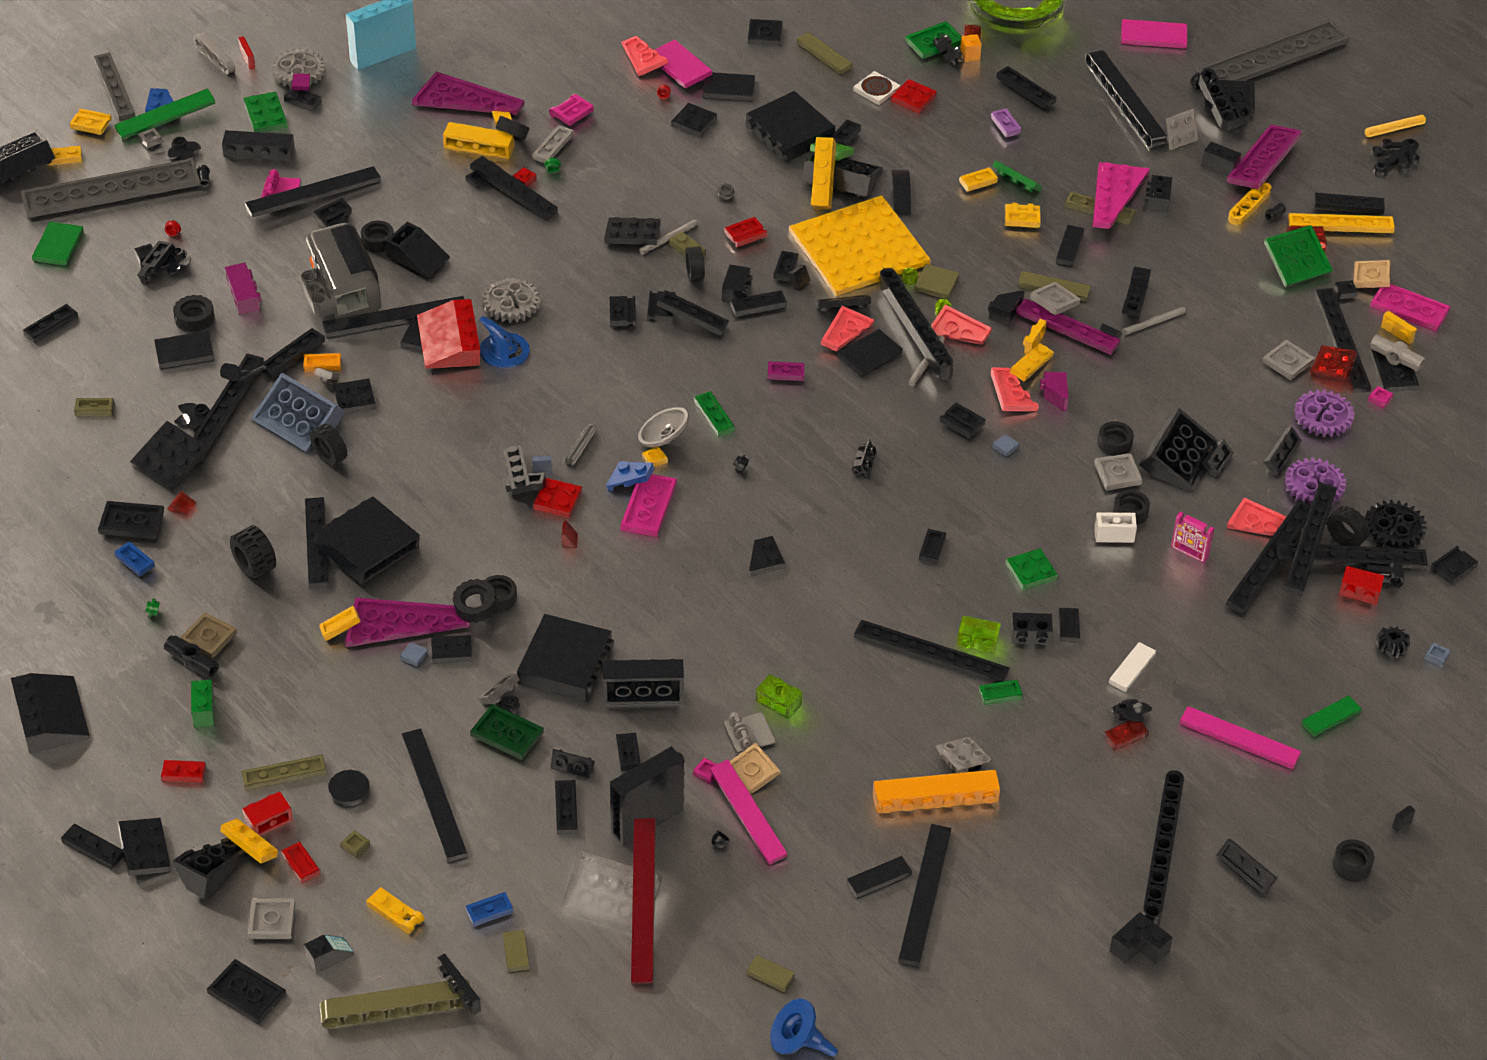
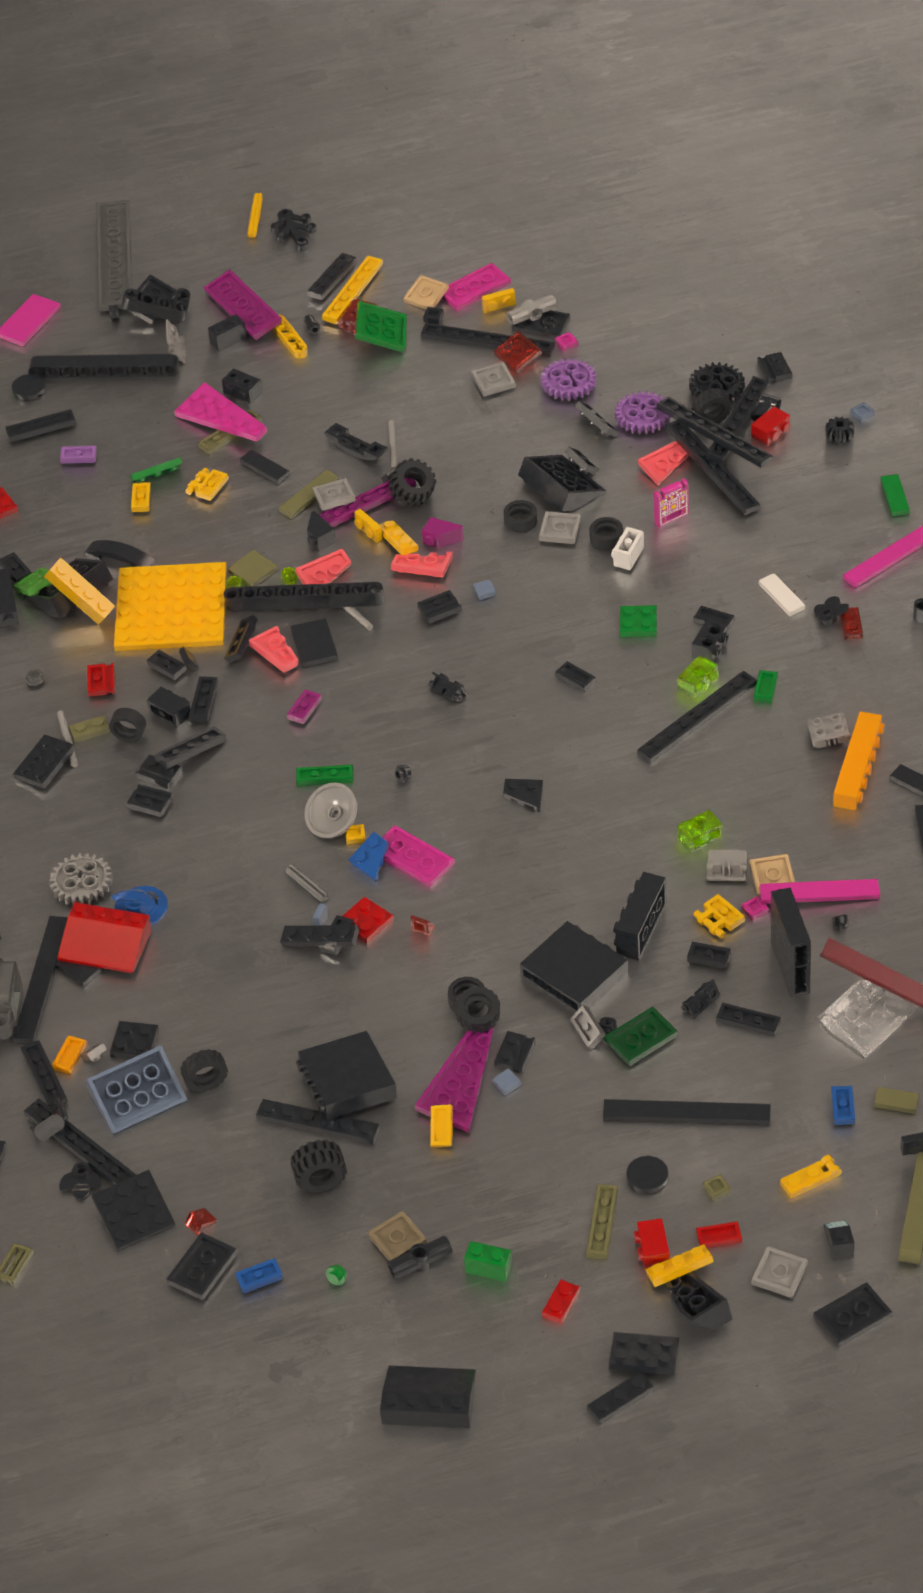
camera: 60 degrees left, 0 degrees up
none -> black tile [12,374,46,401]
none -> black tyre [389,458,436,508]
none -> yellow plate [693,894,745,939]

